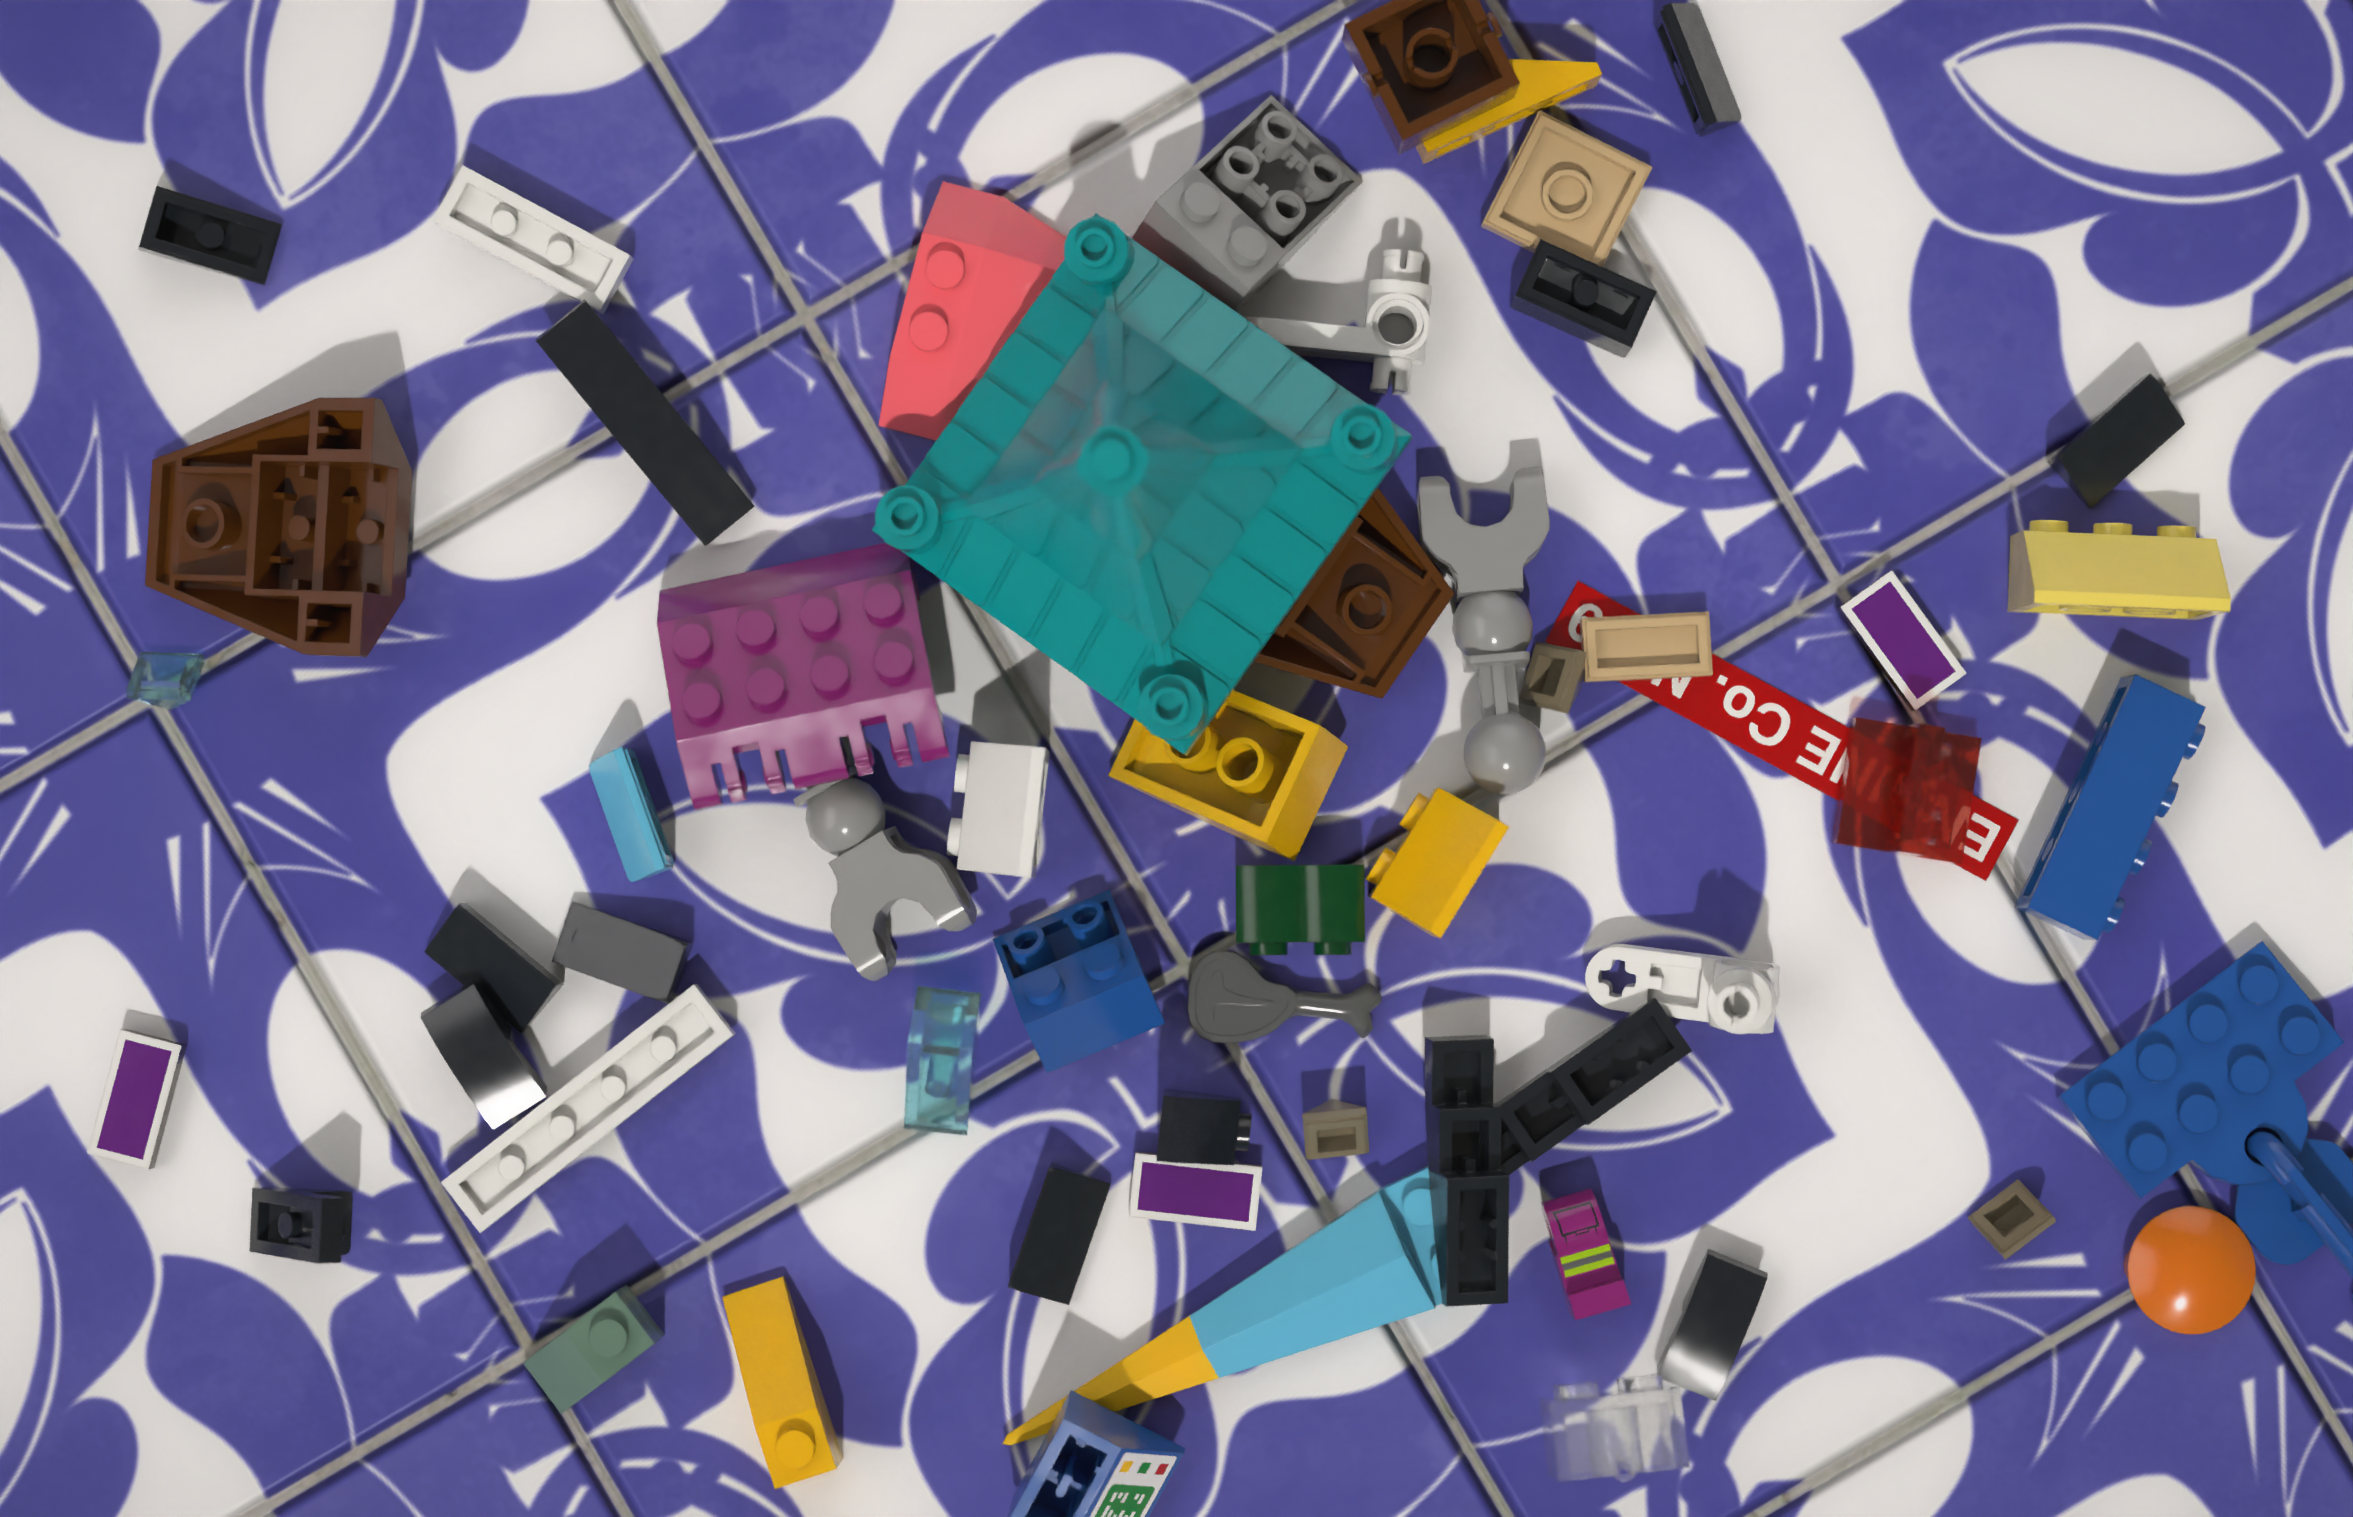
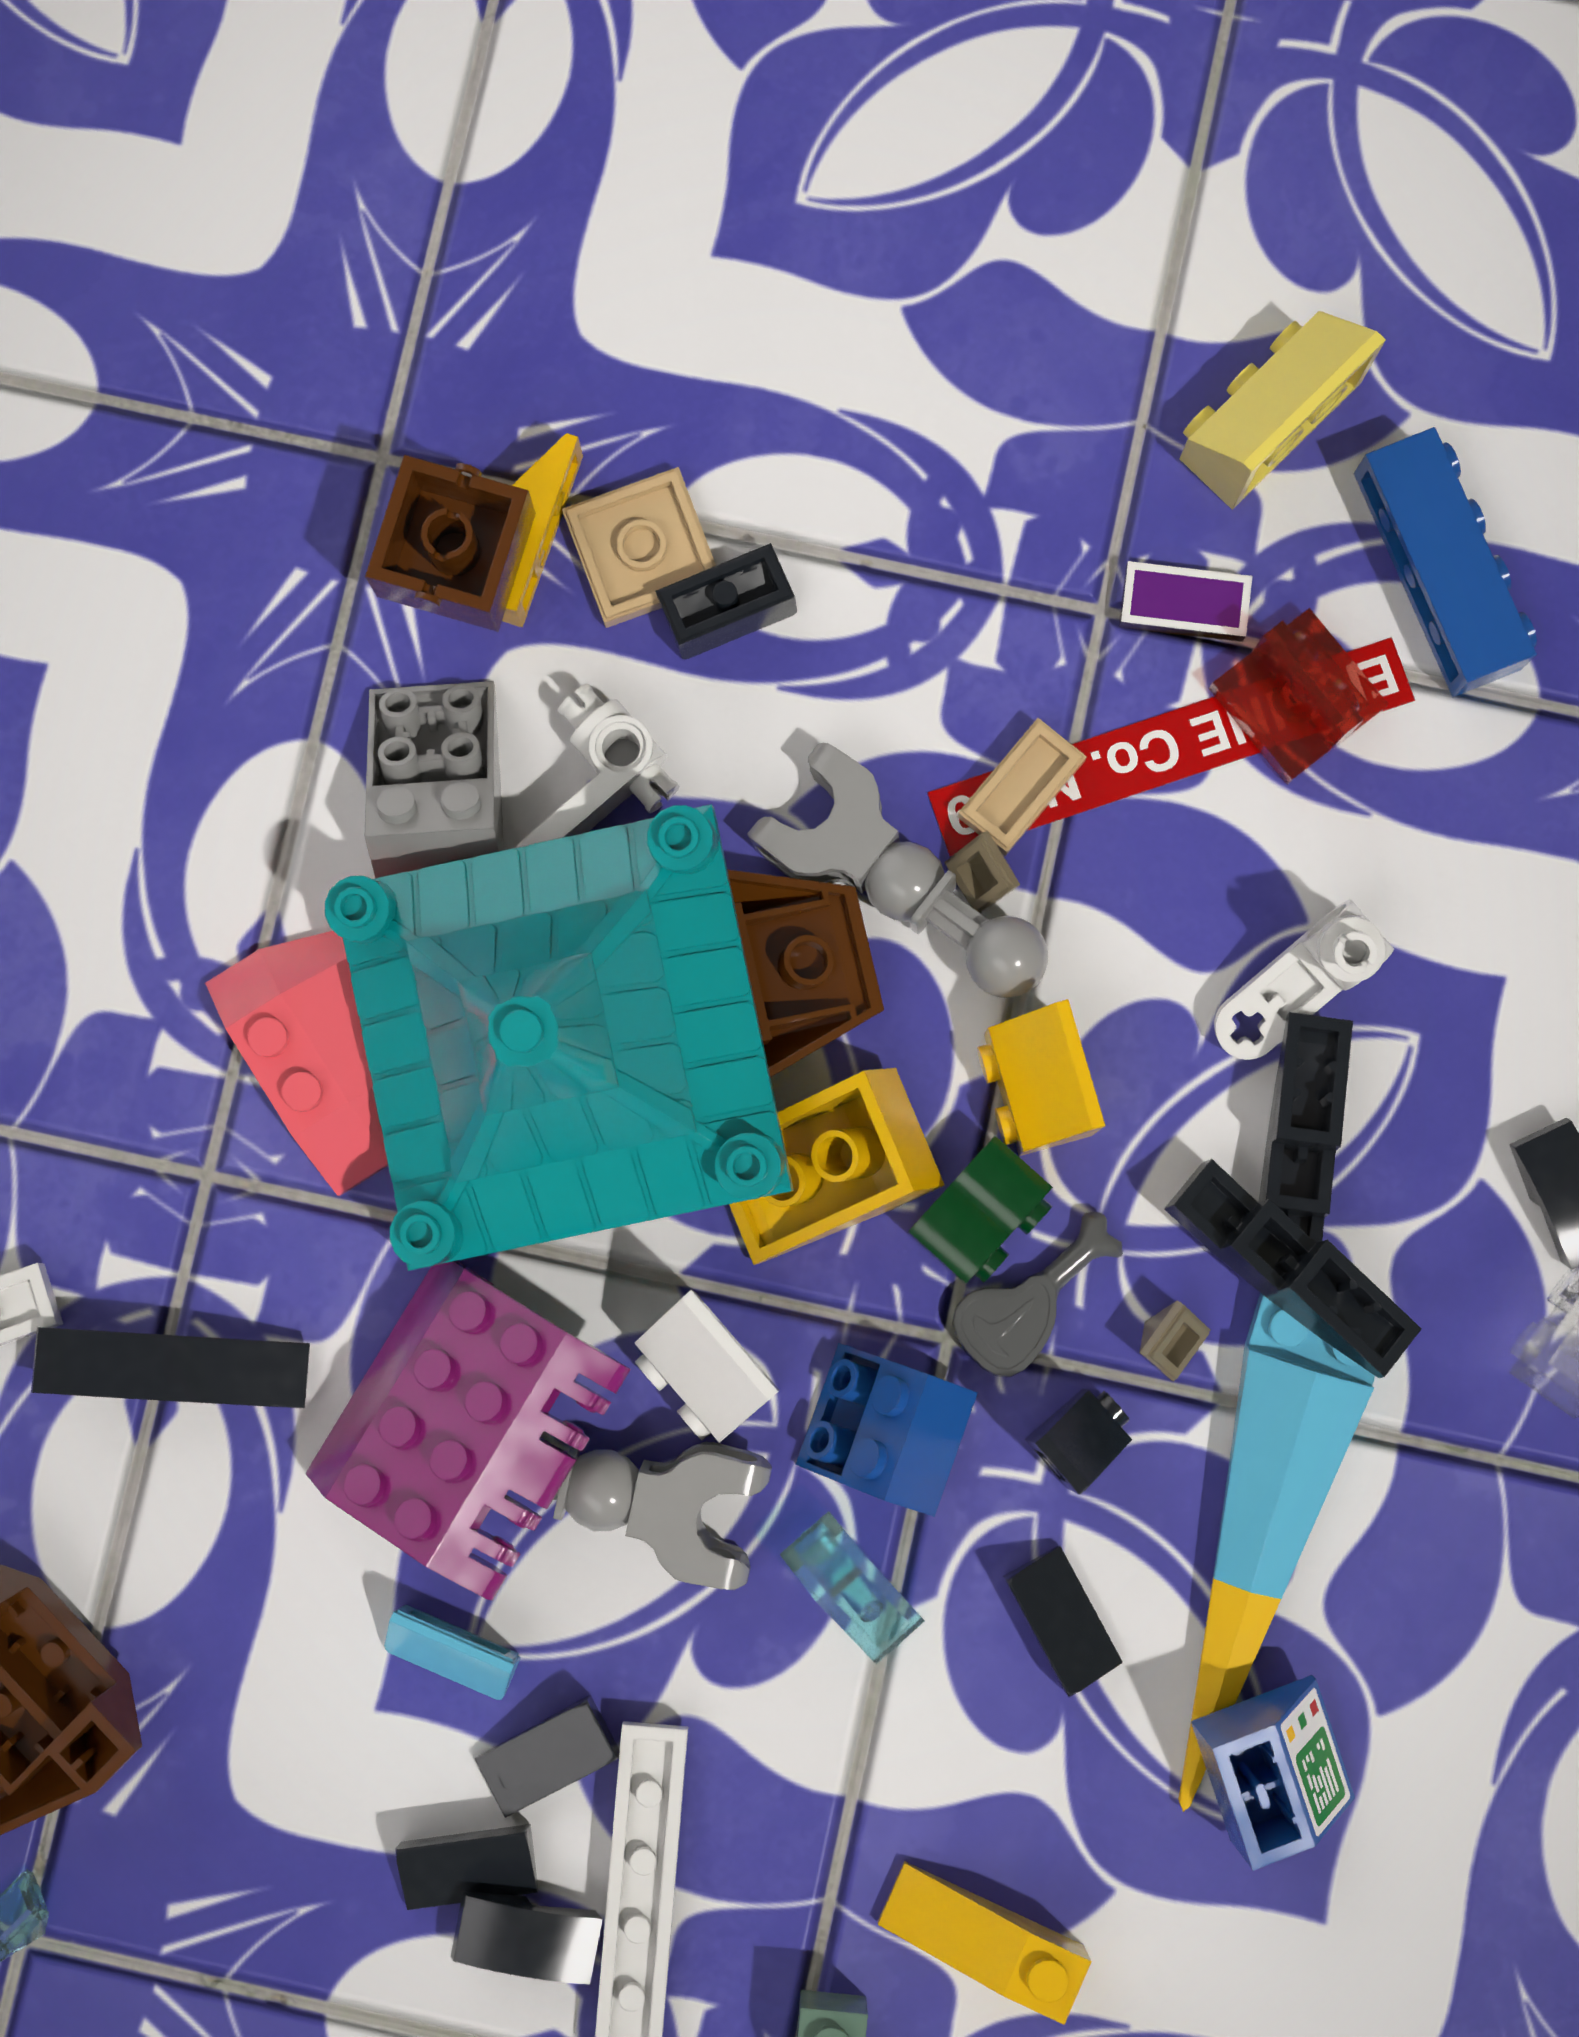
camera: 50 degrees left, 5 degrees down
dark purple tile [1128,1152,1263,1231] -> none
magenta leg [1541,1188,1631,1320] -> none
black slope [1653,3,1742,137] -> none
black slope [2047,373,2185,509] -> none

